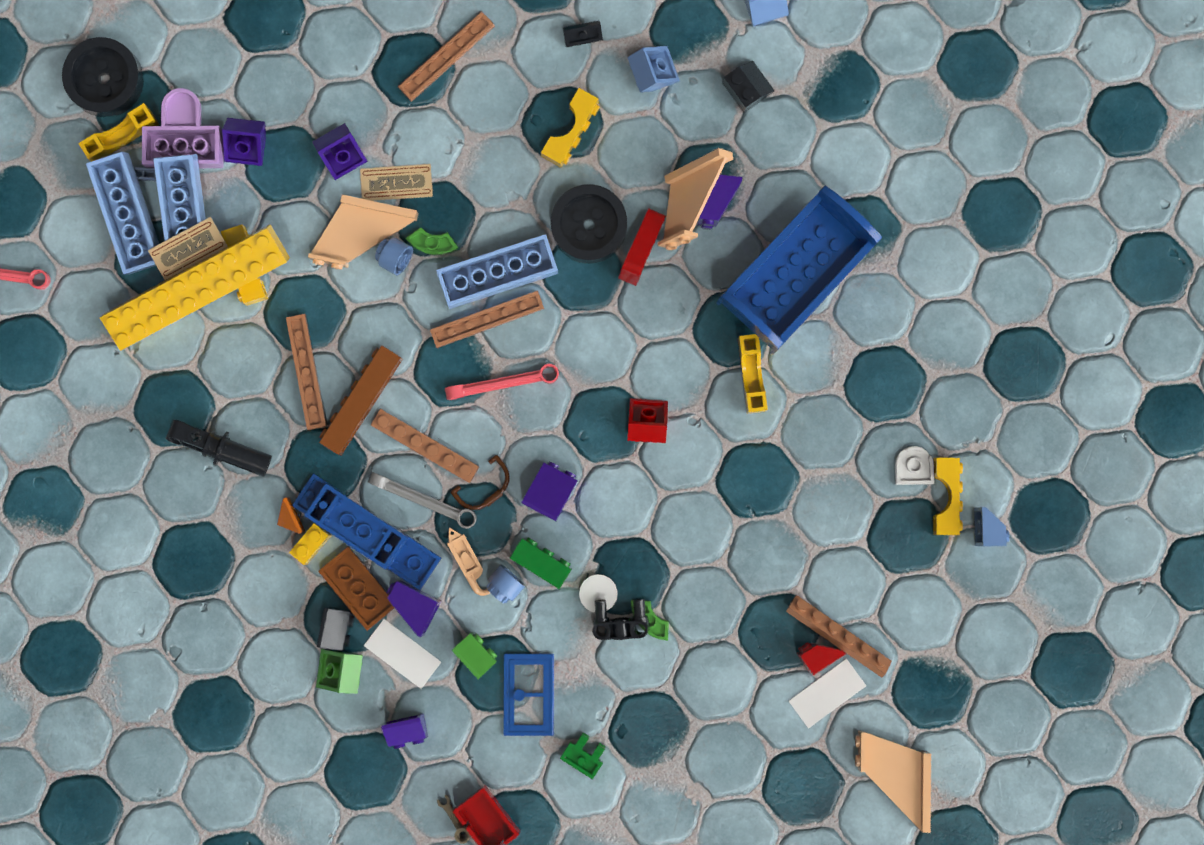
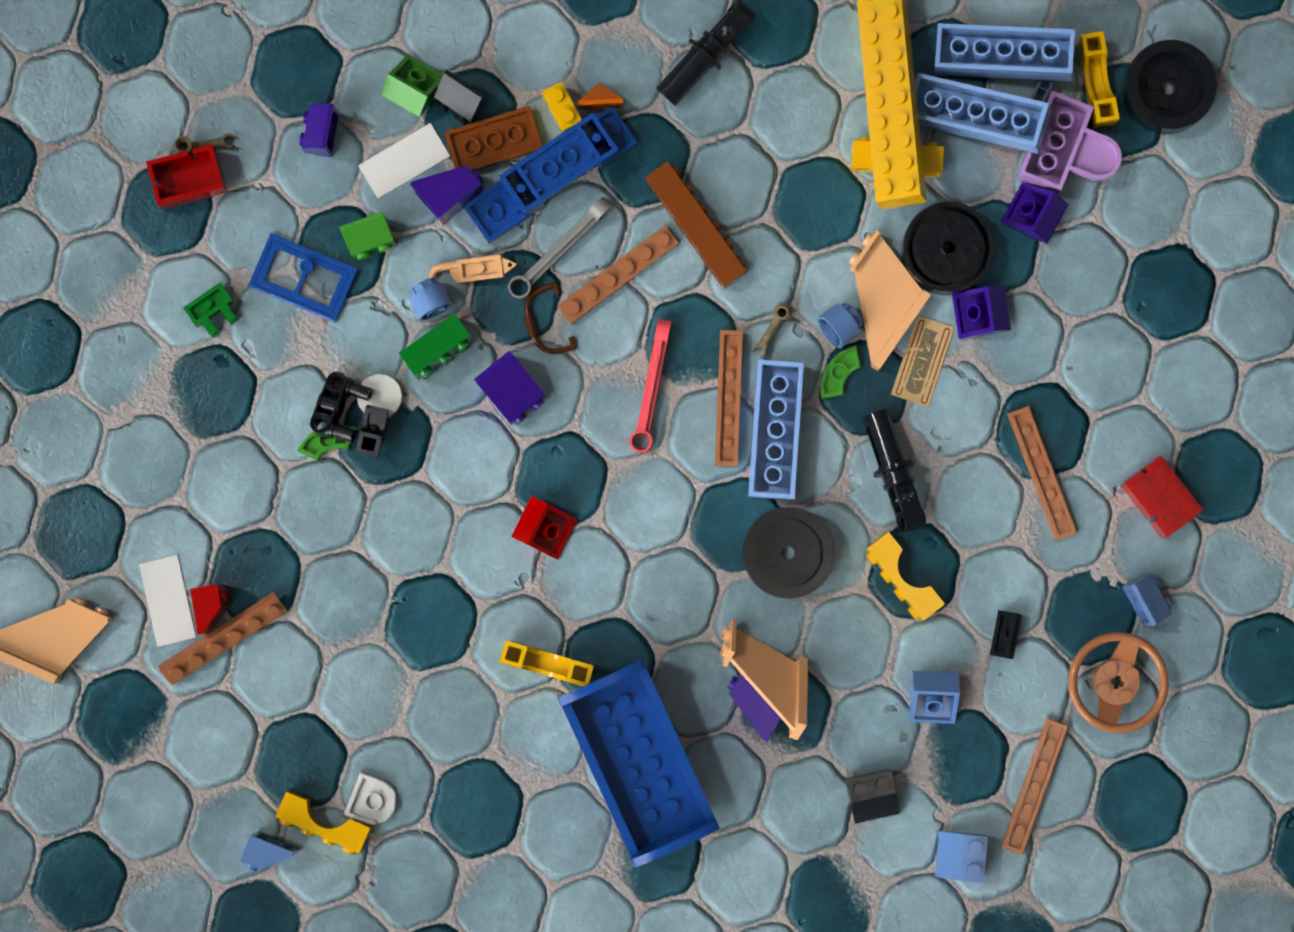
camera: 115 degrees right, 0 degrees up
sticker [148,217,228,280] -> none
nougat plate [286,314,327,430] -> none
red beam [619,208,666,286] -> none
none -> black brick [356,405,389,457]
none -> dark tan brick [752,302,792,358]
none -> black piece [862,409,926,532]
none -> black brick [901,202,994,295]

